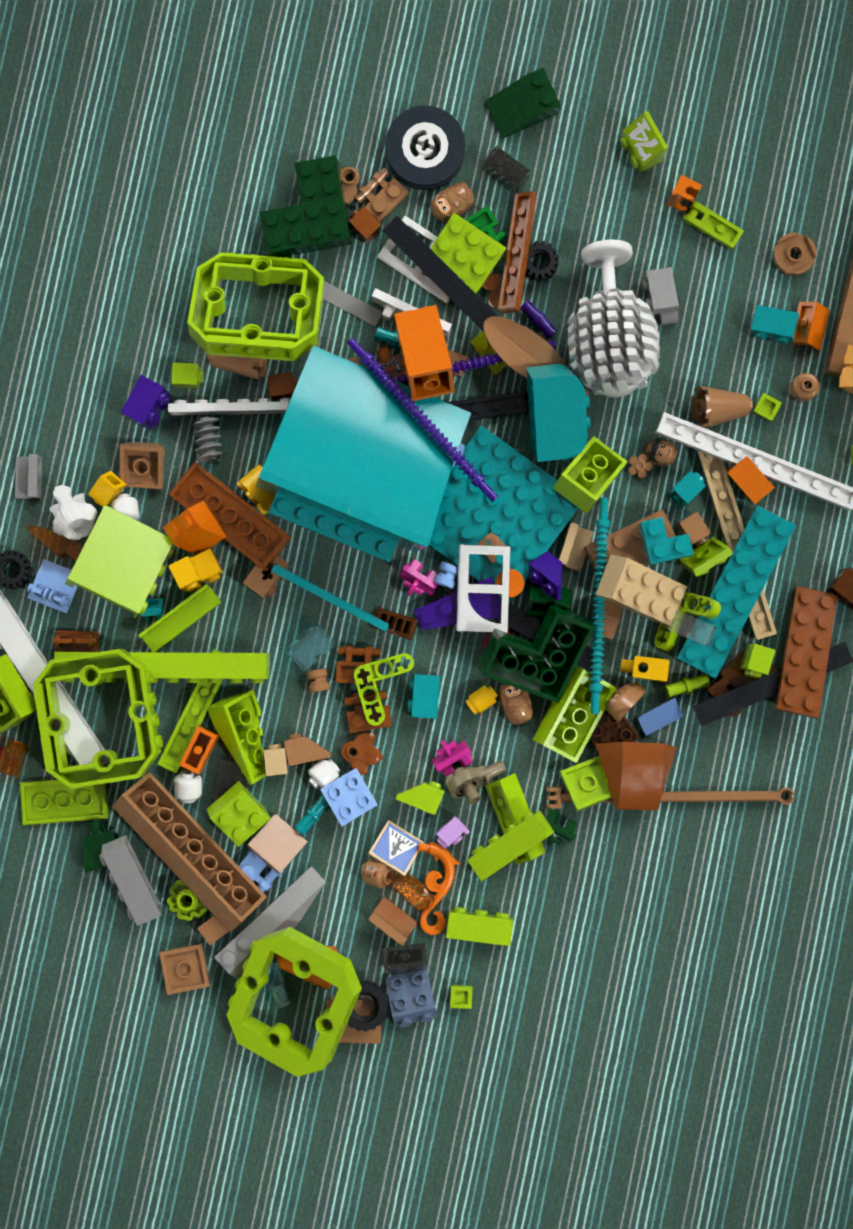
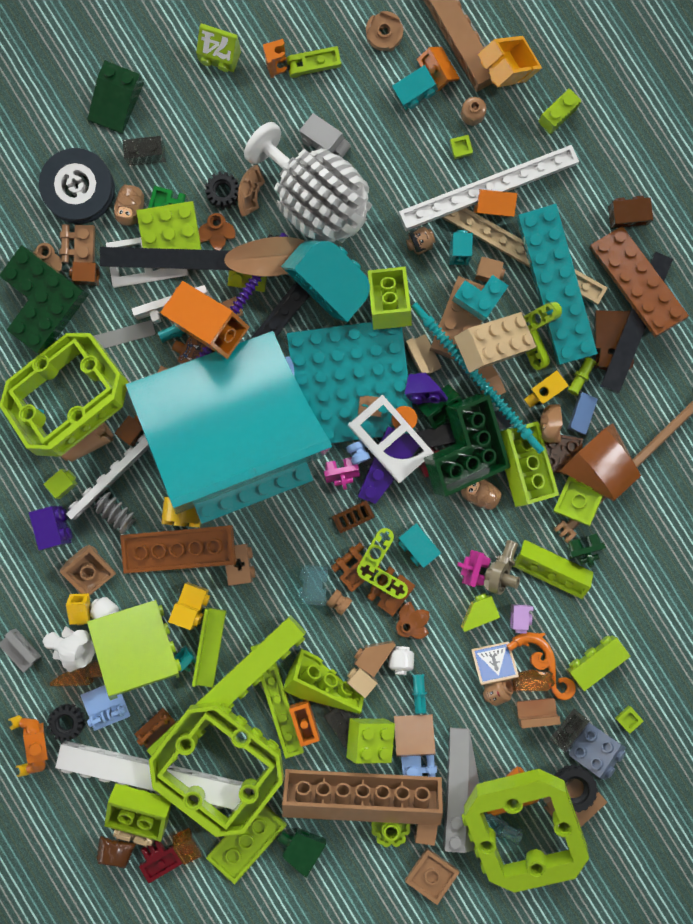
camera: 45 degrees left, 0 degrees up
light grey brick [99,835,162,926] -> none
orange slope [163,501,227,555] -> none
white head [174,770,202,803] -> none
teal tile [271,564,389,632] -> none
light blue hinge [320,768,378,827] -> none
dark purple hose [347,338,499,502] -> none
yellow brick [465,685,498,715] -> none
lime brick [467,810,554,882] -> none
dark orange tile [498,191,537,313] -> none
dark purple pin [520,300,558,339] -> none
medium nougat plant [629,454,653,478] -> none
clear tile [668,610,717,647] -> none
lime plate [678,537,733,577] -> none
medium nougat cone [691,386,753,428] -> none
lime brick [739,643,776,678] -> none
none -> medium nougat tile [238,165,265,217]

